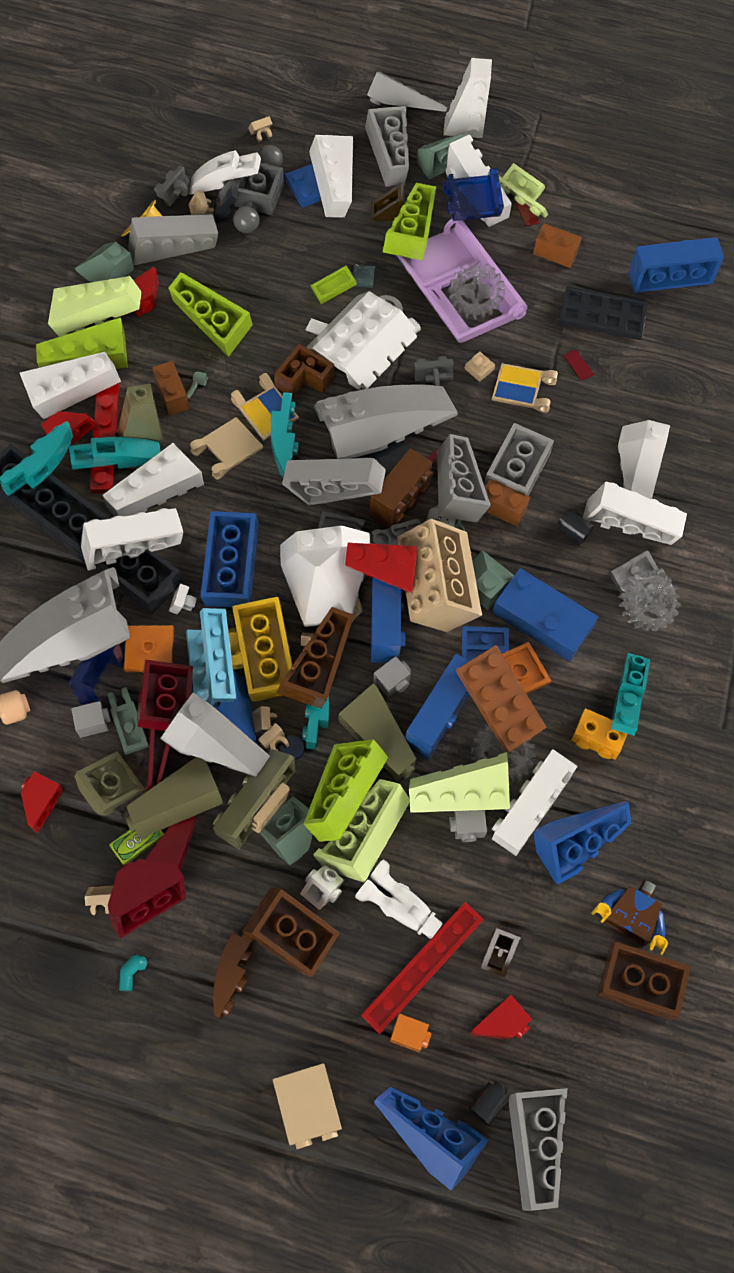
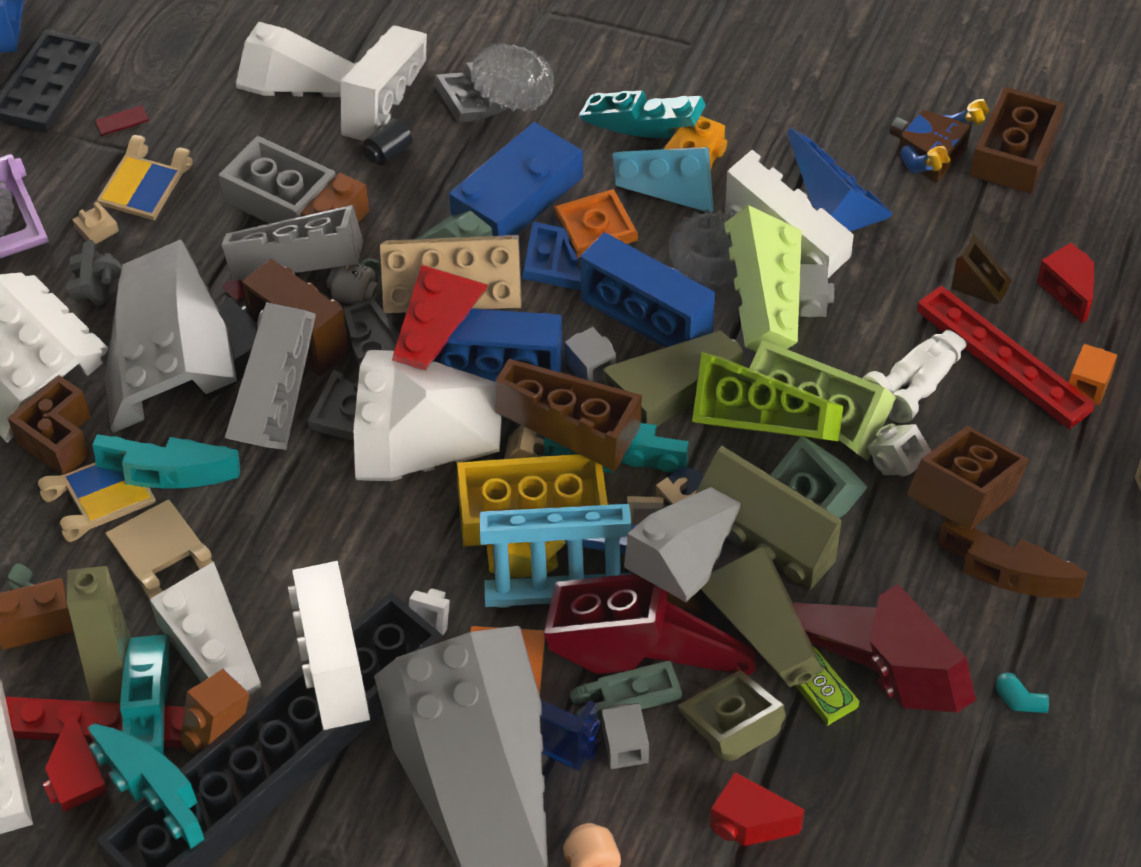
camera: 80 degrees left, 15 degrees down
tan tile [85,886,113,915] -> none
blue brick [201,511,259,607] -> none
dark orange plate [455,645,547,753] -> none
none -> dark orange brick [180,669,249,755]
none -> medium azure wing [613,147,714,213]

